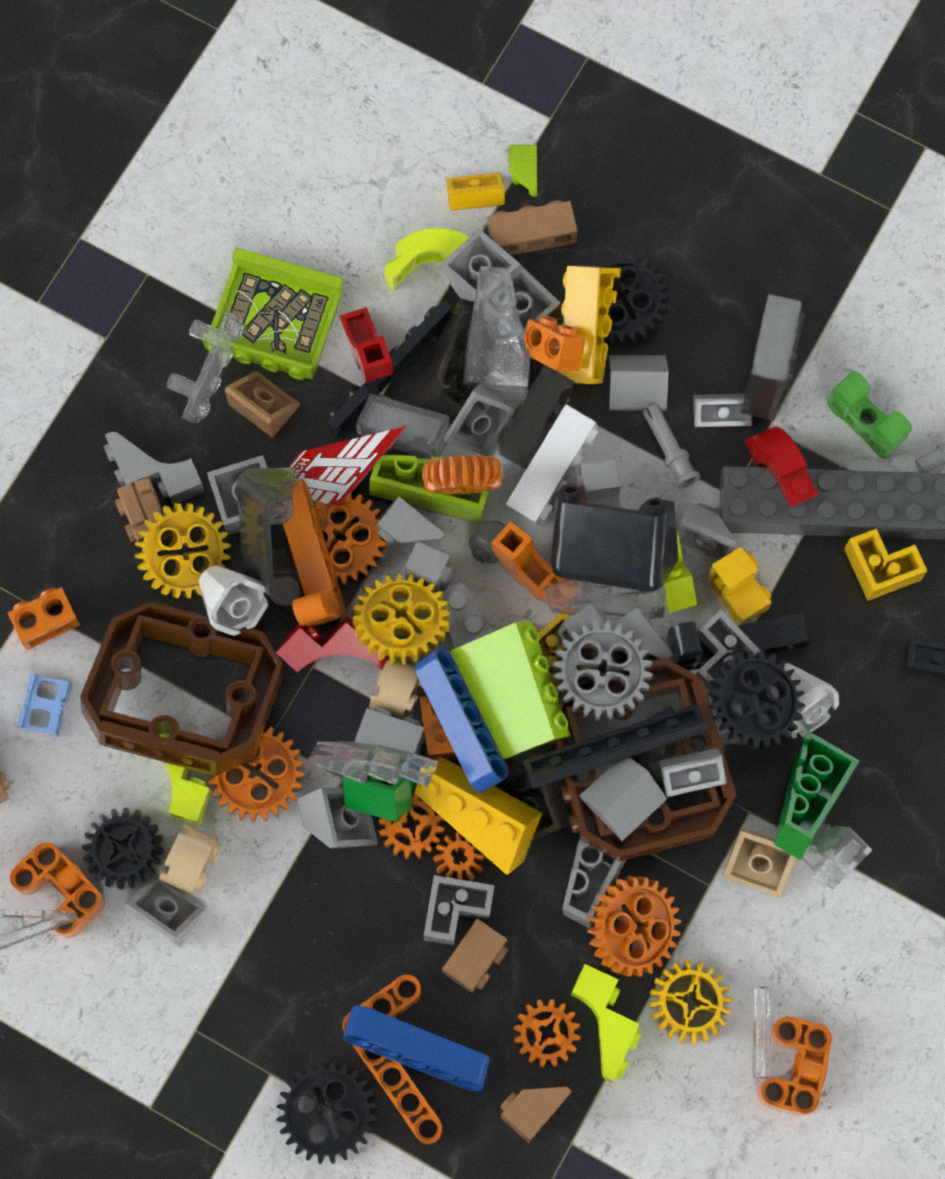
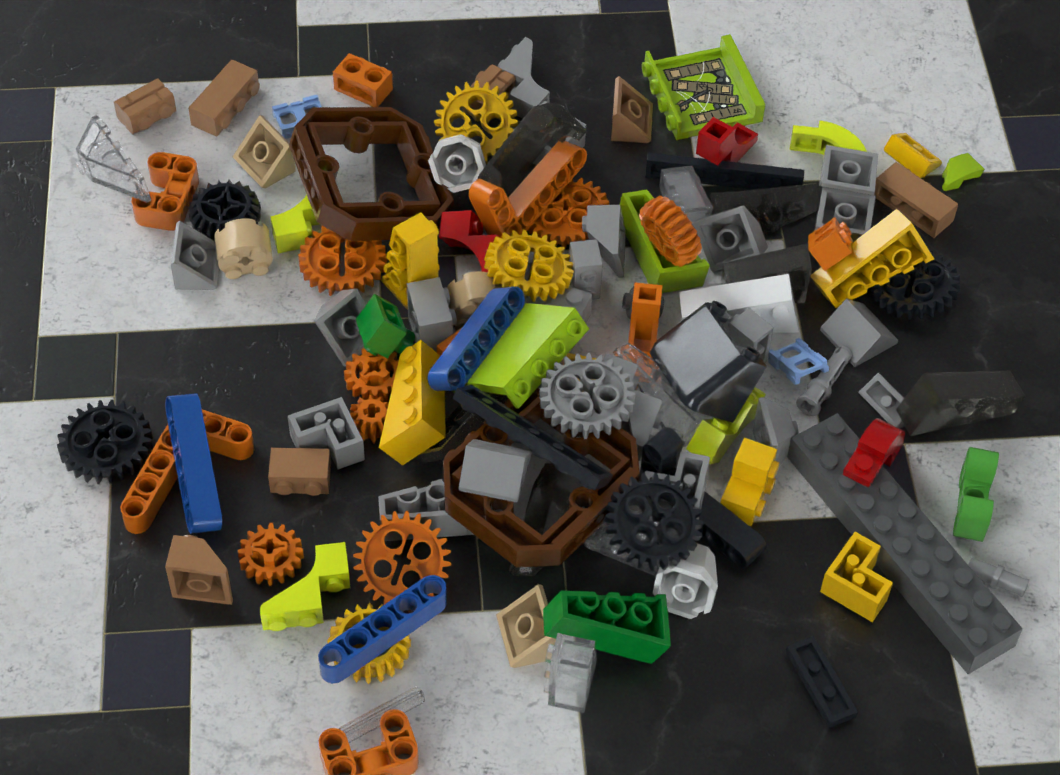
camera: 55 degrees right, 20 degrees down
clear plate [166,311,244,423] -> none
sticker [273,426,407,507] -> none
clear slope [308,742,439,787] -> none
clear wedge [463,266,530,388] -> none
light grey slope [658,748,727,797] -> none
none -> tan slope [233,115,296,189]
none -> blue beam [318,575,447,684]
none -> yellow wedge [381,212,440,310]
none -> light blue piece [768,338,829,385]

